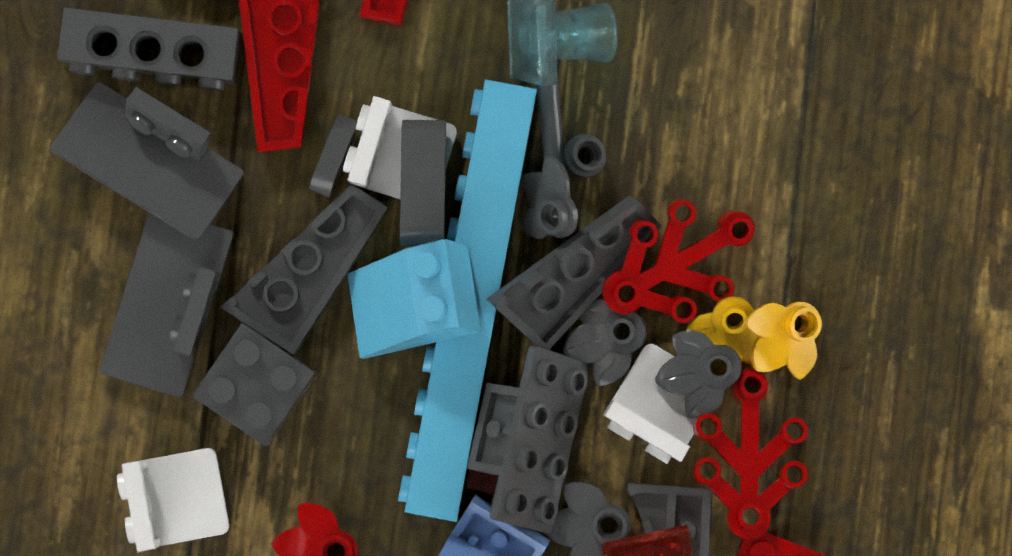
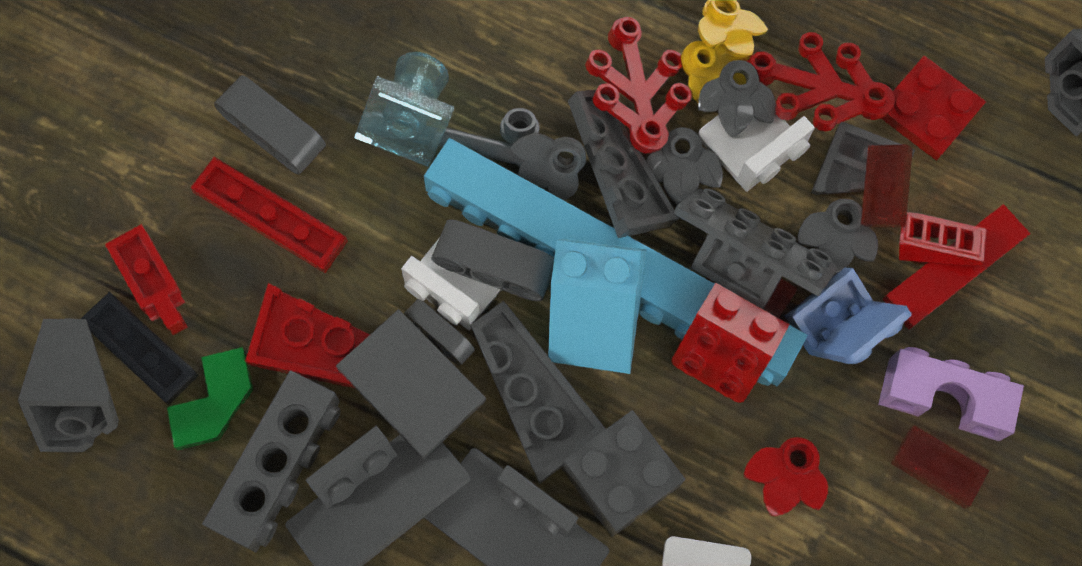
camera: 70 degrees left, 15 degrees down
none -> dark grey tile [336,309,486,459]
none -> red bracket [672,283,790,403]

